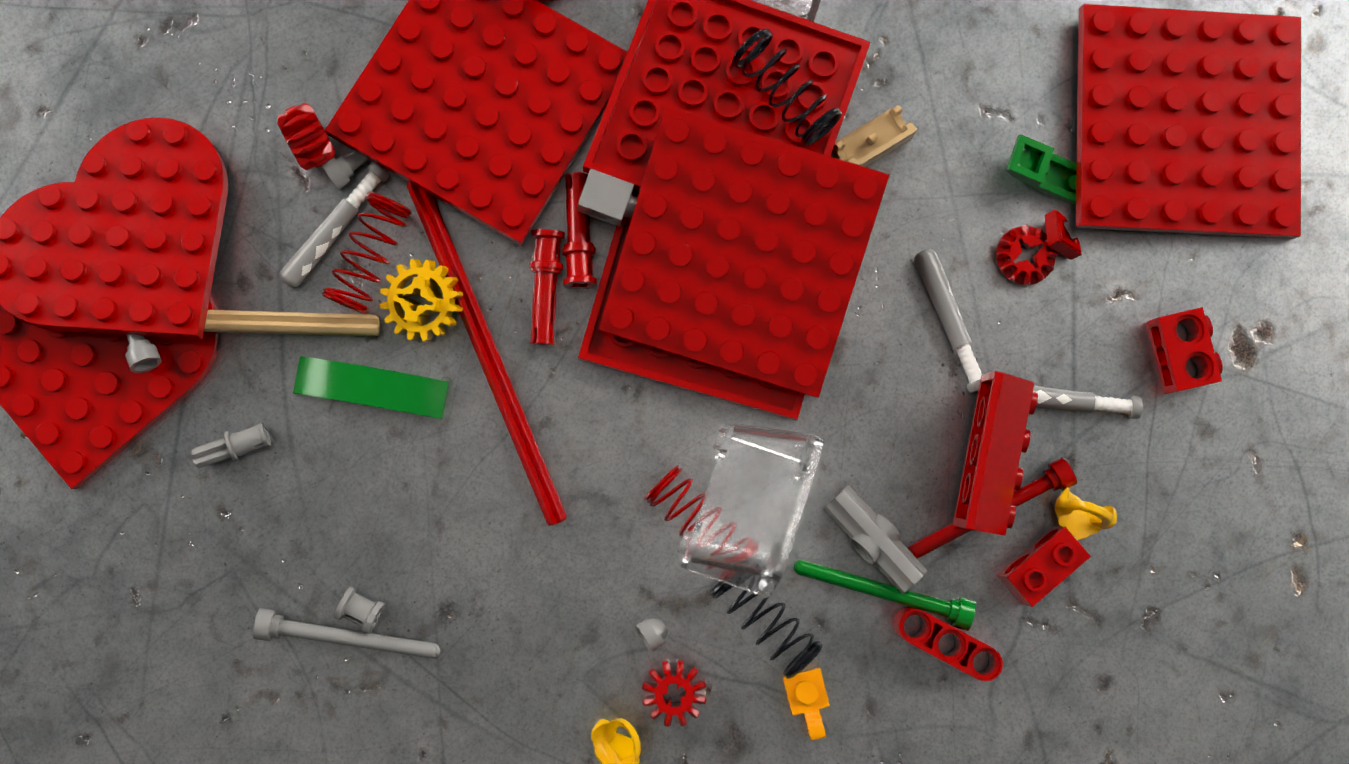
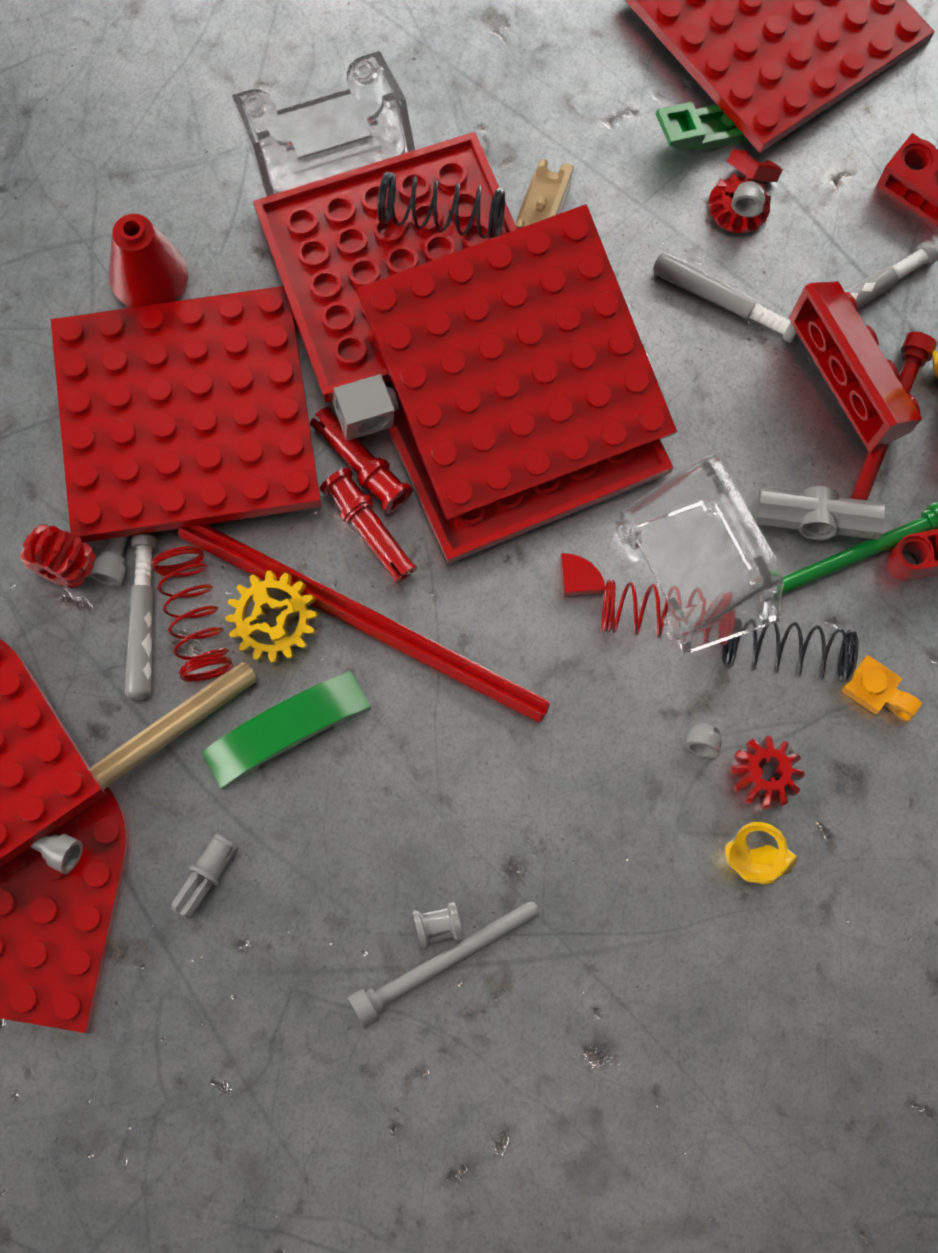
camera: 40 degrees left, 10 degrees down
none -> red tile [560,553,606,597]
none -> light grey hinge [731,181,765,217]

